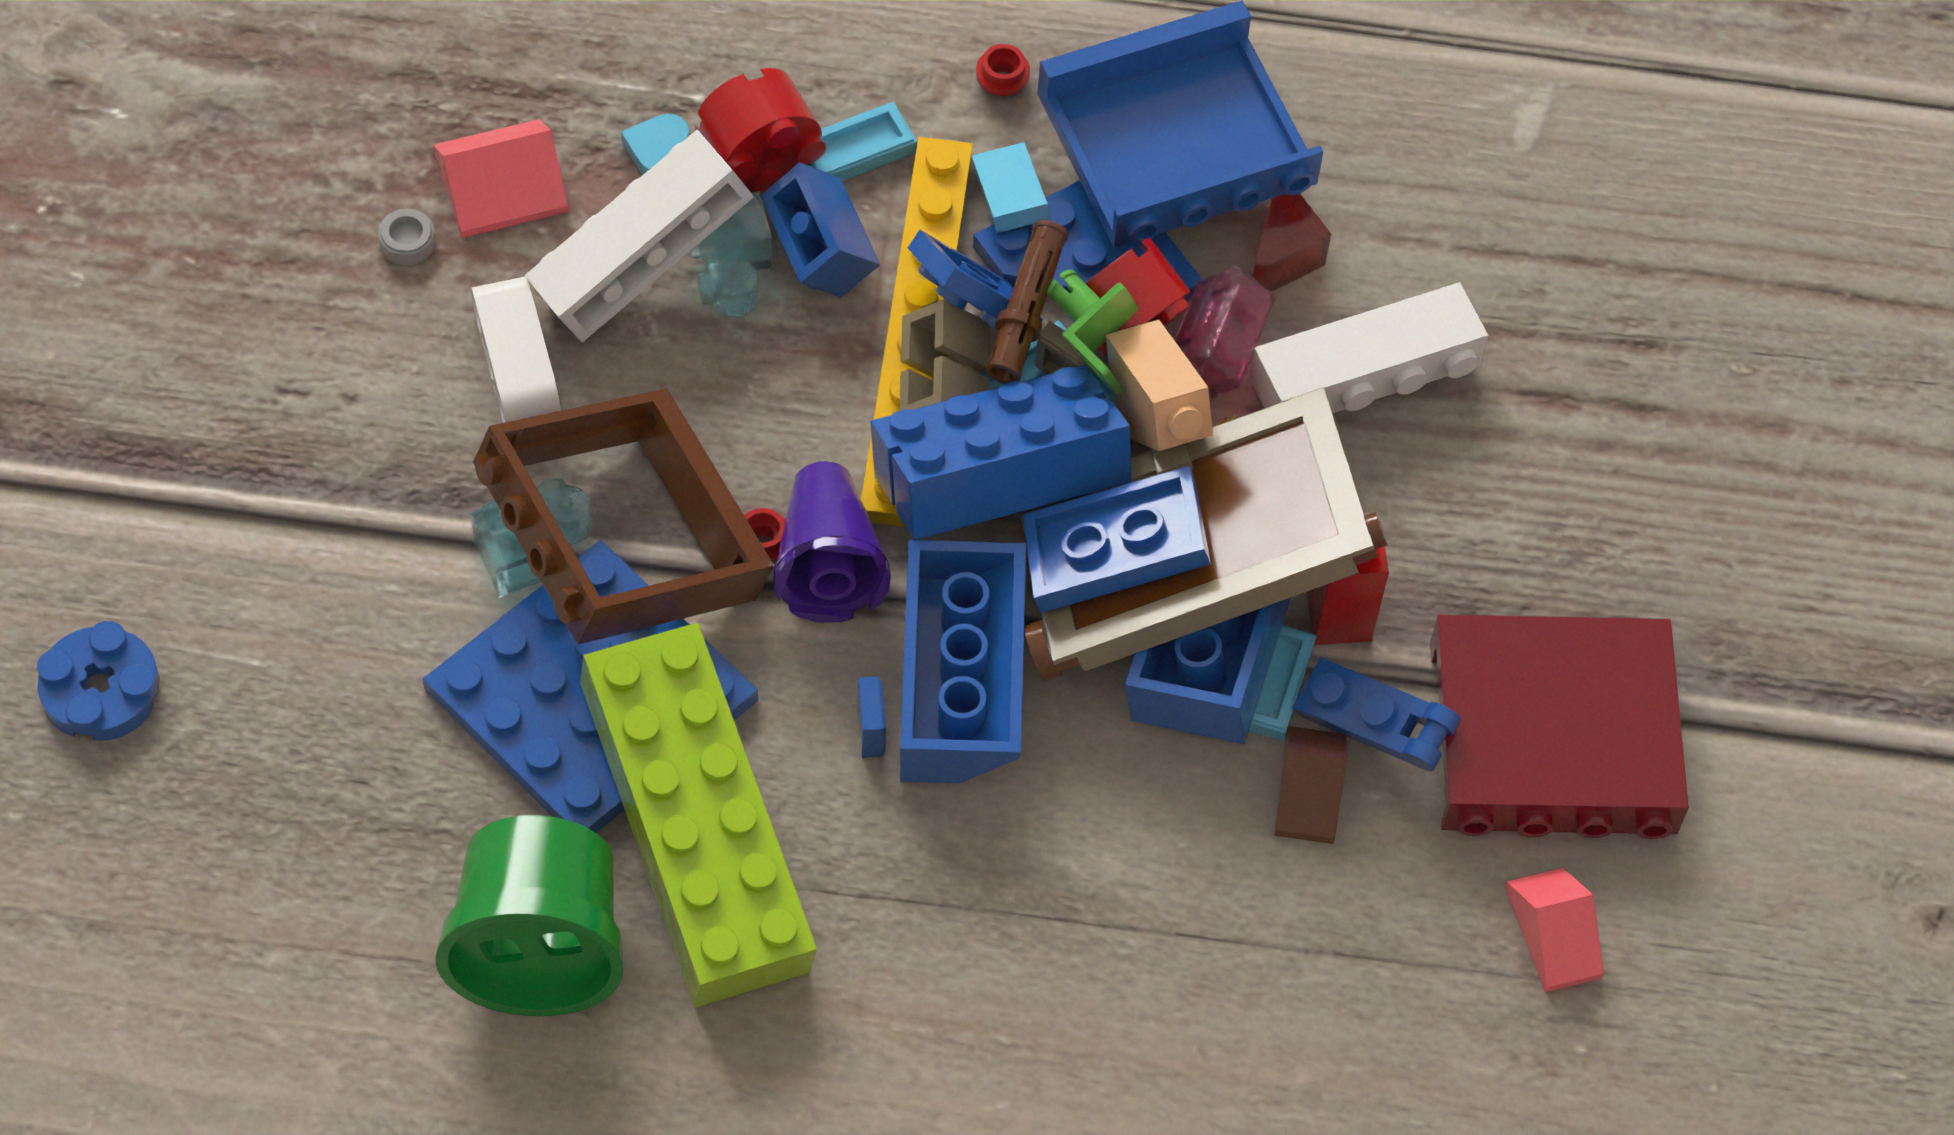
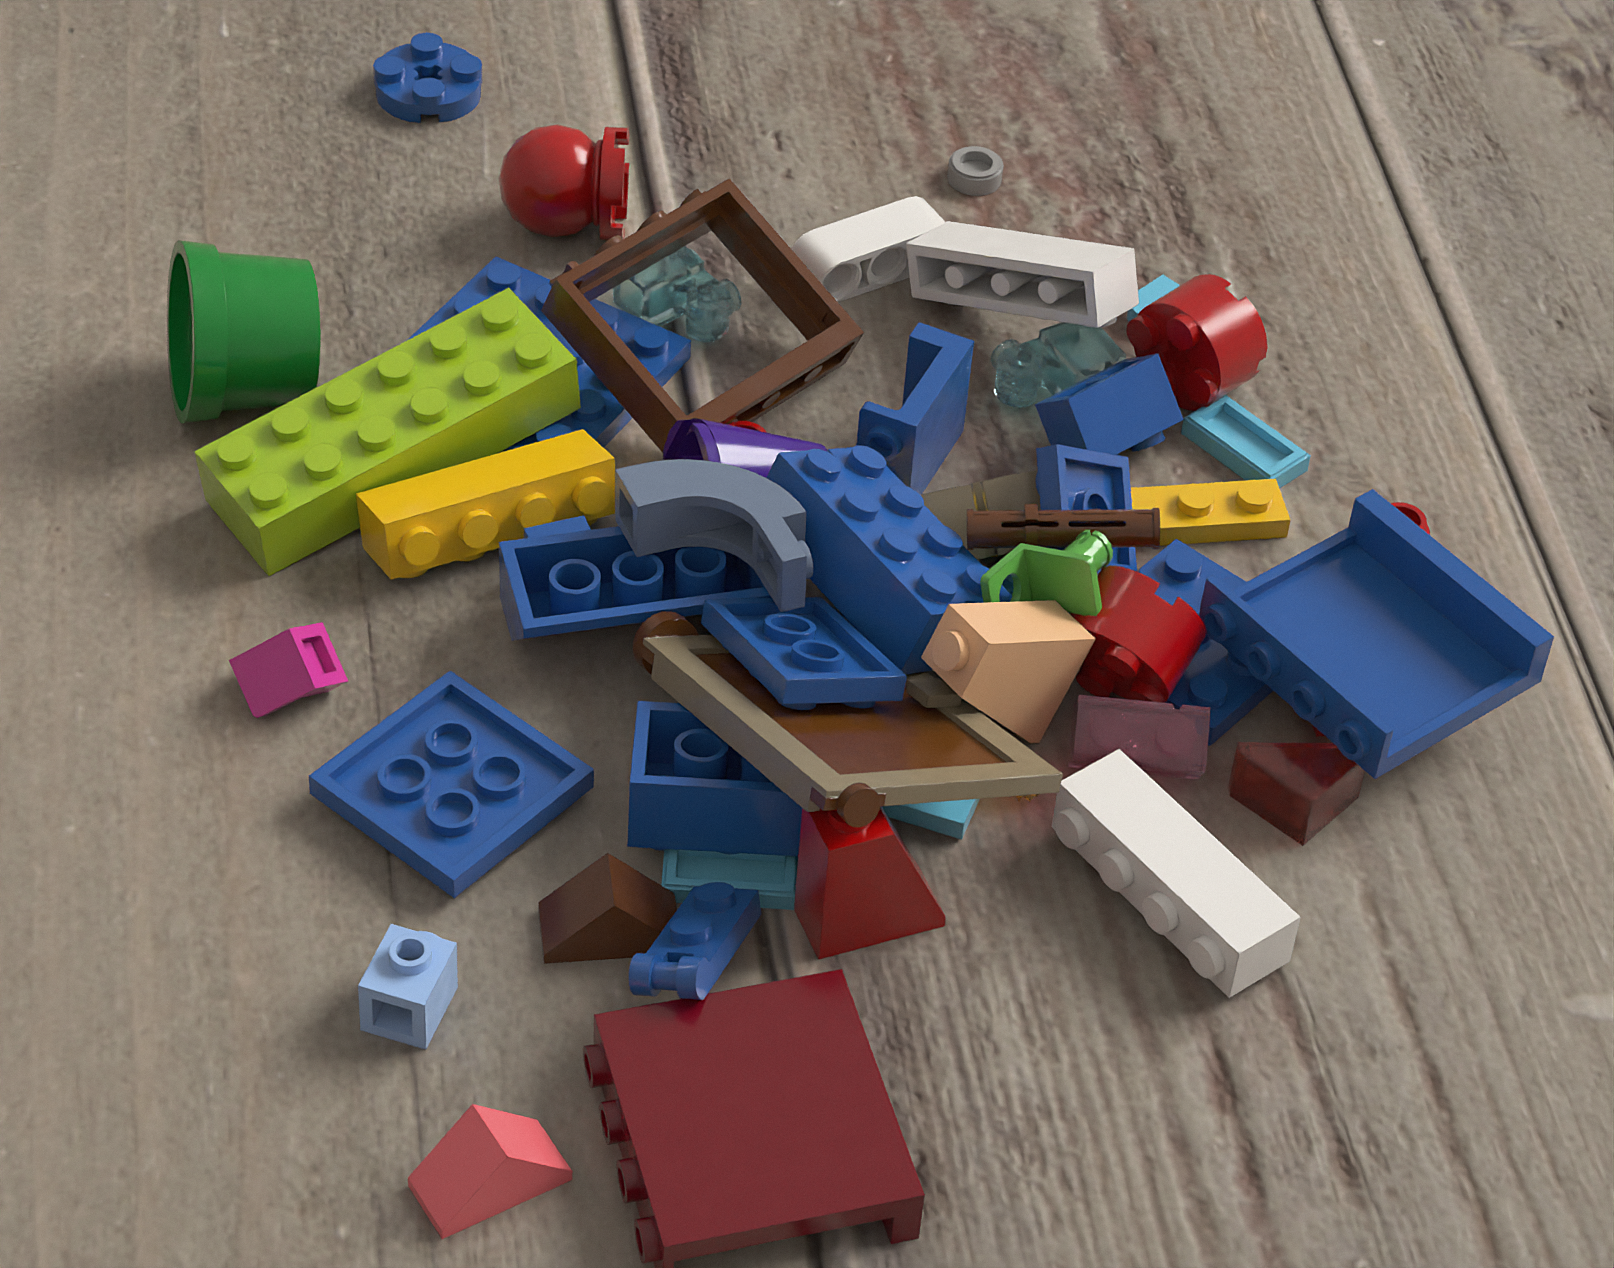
camera: 75 degrees right, 15 degrees down
coral slope [433,119,569,238] -> none
medium azure tile [972,142,1050,233] -> none
none -> dark pink panel [229,622,348,718]
none -> blue plate [309,671,594,898]
none -> yellow brick [356,429,616,580]
none -> light blue brick [358,924,458,1050]
none -> red tile [498,124,629,240]
none -> sand blue arch [615,459,813,612]
none -> blue panel [856,322,974,494]

